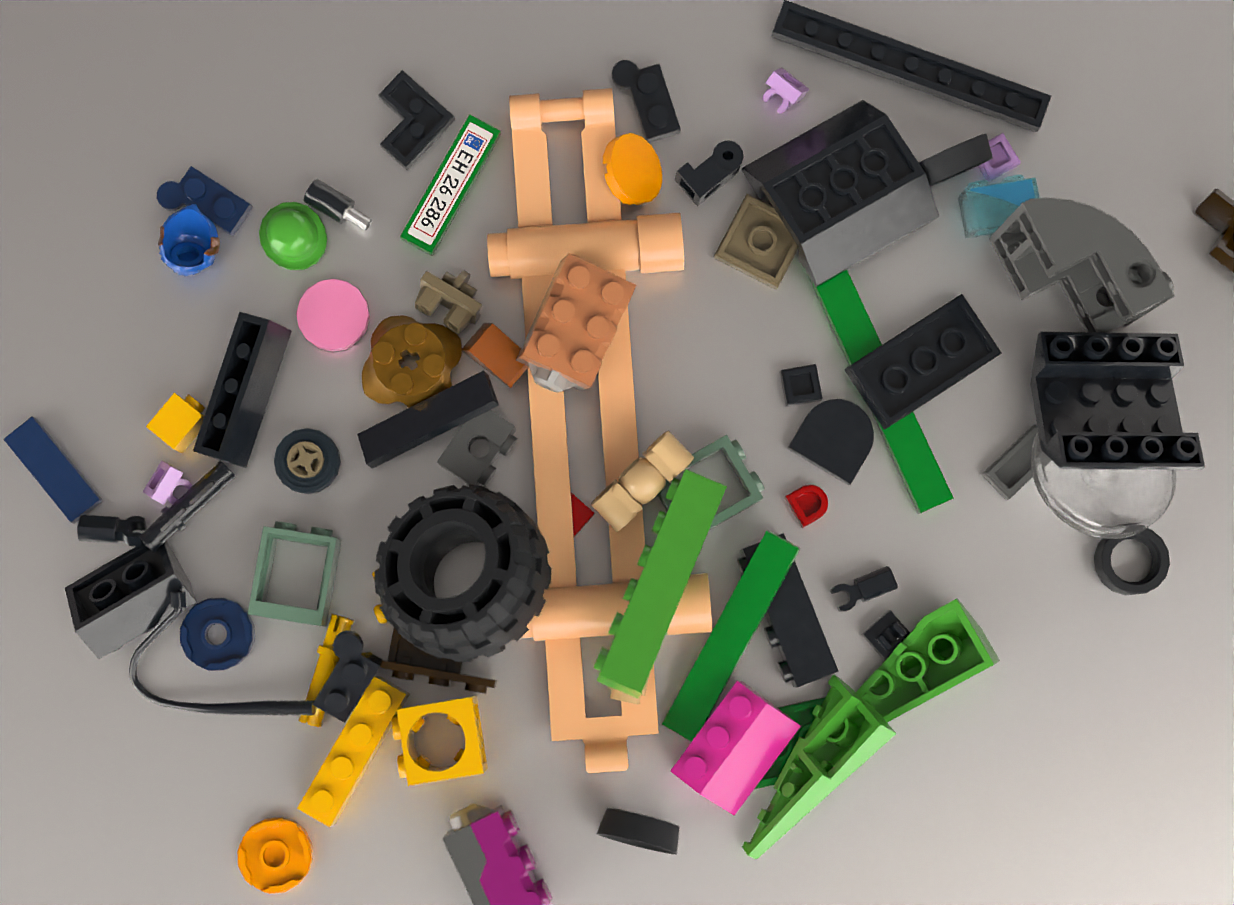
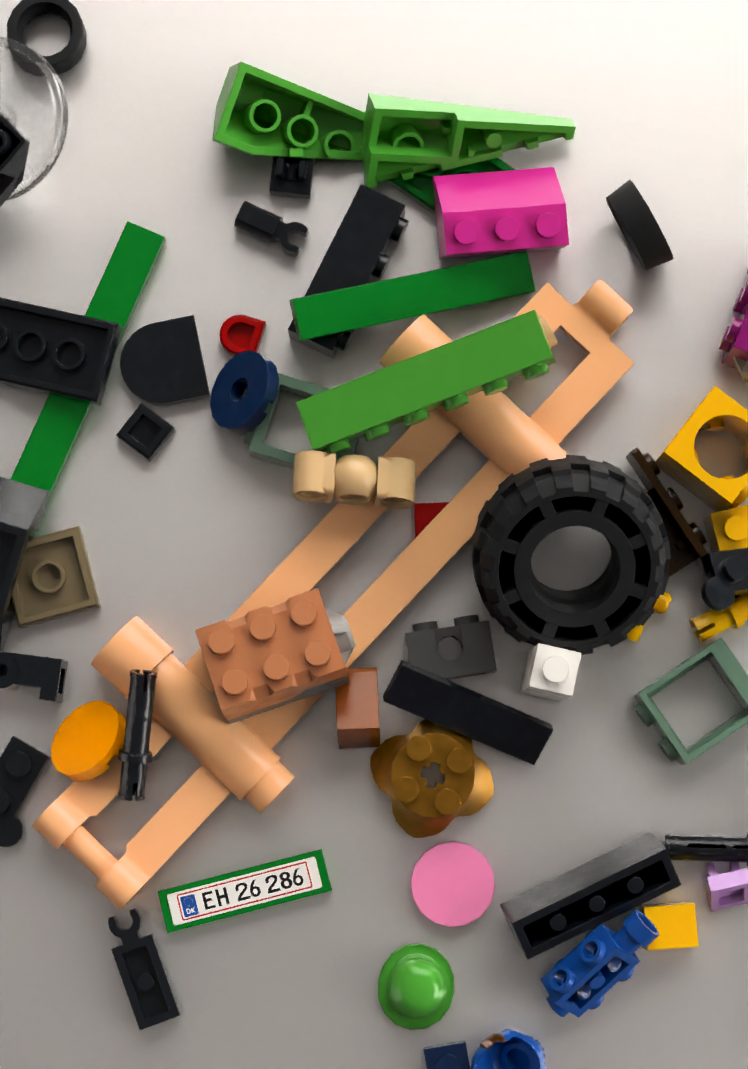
camera: 125 degrees left, 0 degrees up
black wheel [274,428,341,494] -> none
black piece [303,179,372,230] -> none
black tile [378,70,455,170] -> none
dark tan hips [415,270,482,334] -> none
dark grey tile [981,424,1051,501] -> none
none -> black plate [108,908,181,1030]
none -> black pin [117,669,158,801]
none -> dark blue tile [210,350,279,434]
none -> white brick [519,643,582,702]
none -> blue brick [540,909,660,1017]

